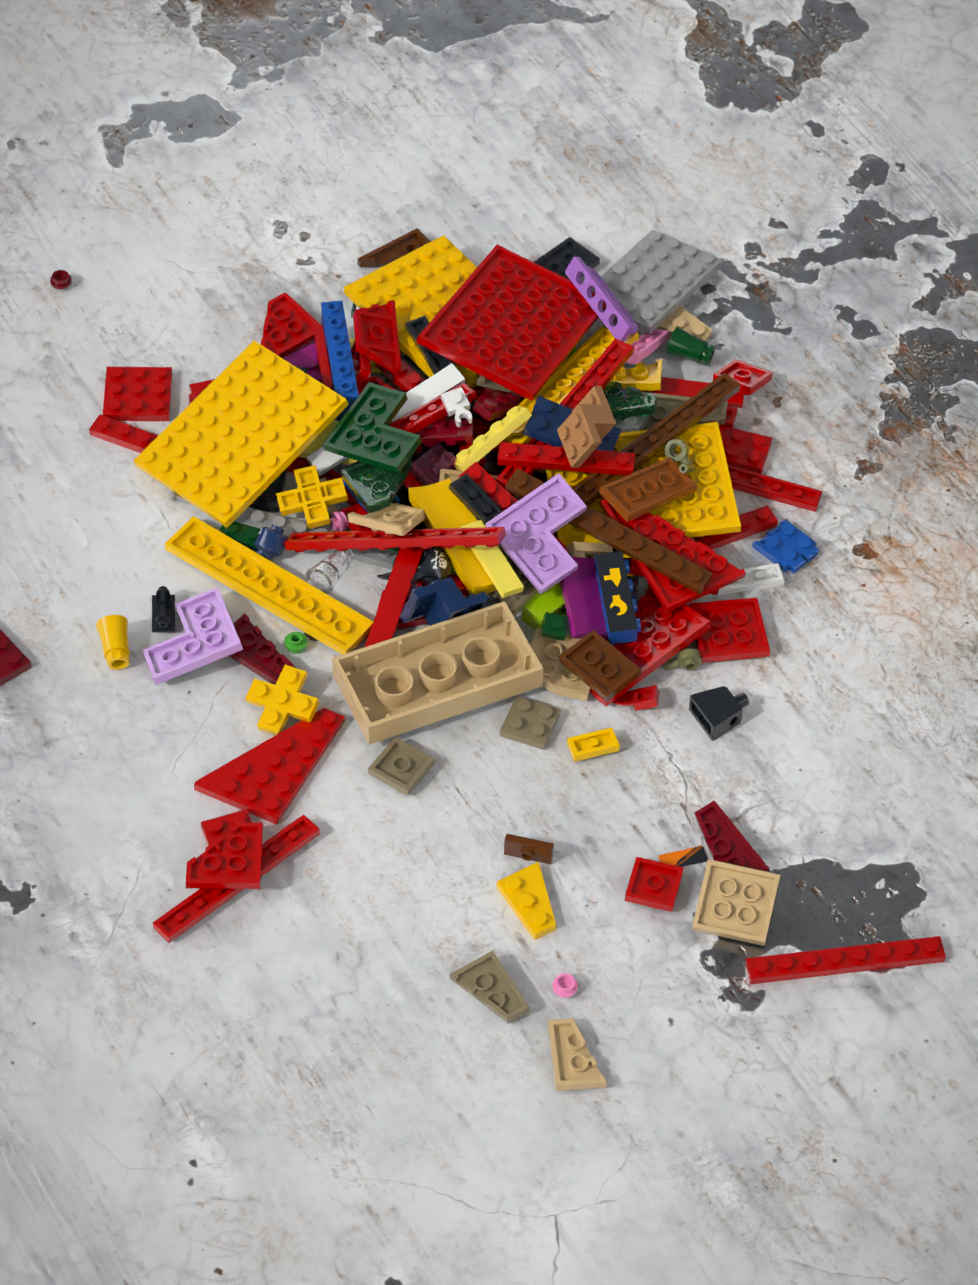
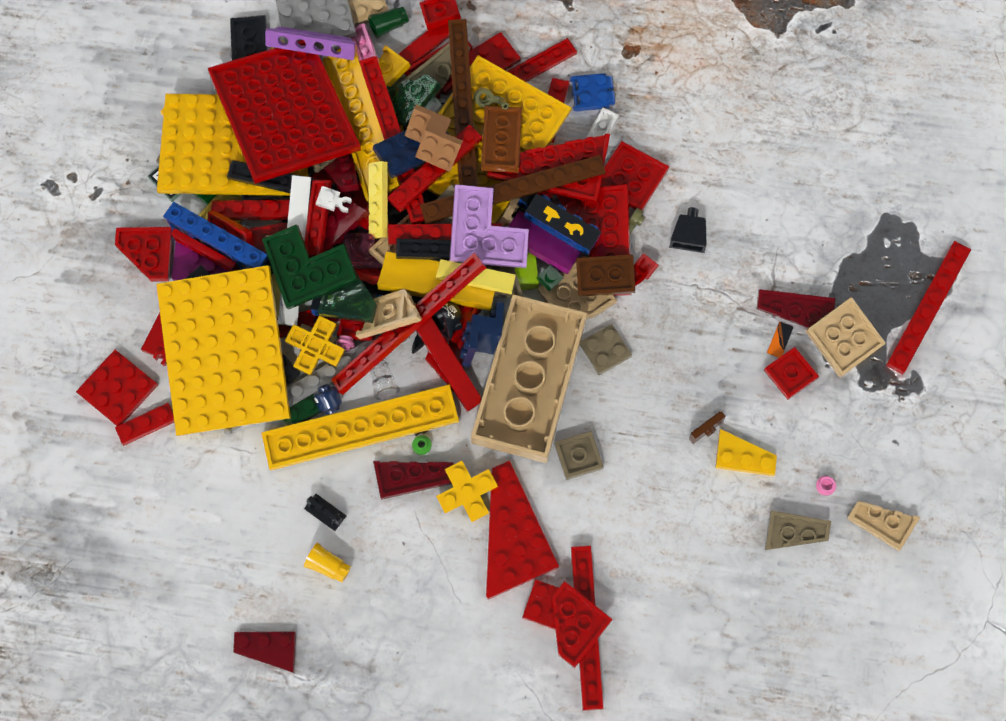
camera: 45 degrees left, 20 degrees up
lavender plate [143,587,243,685] -> none
red wing [353,300,401,375] -> none
reddish brown wing [357,228,431,268] -> none
yellow plate [567,727,620,762] -> none

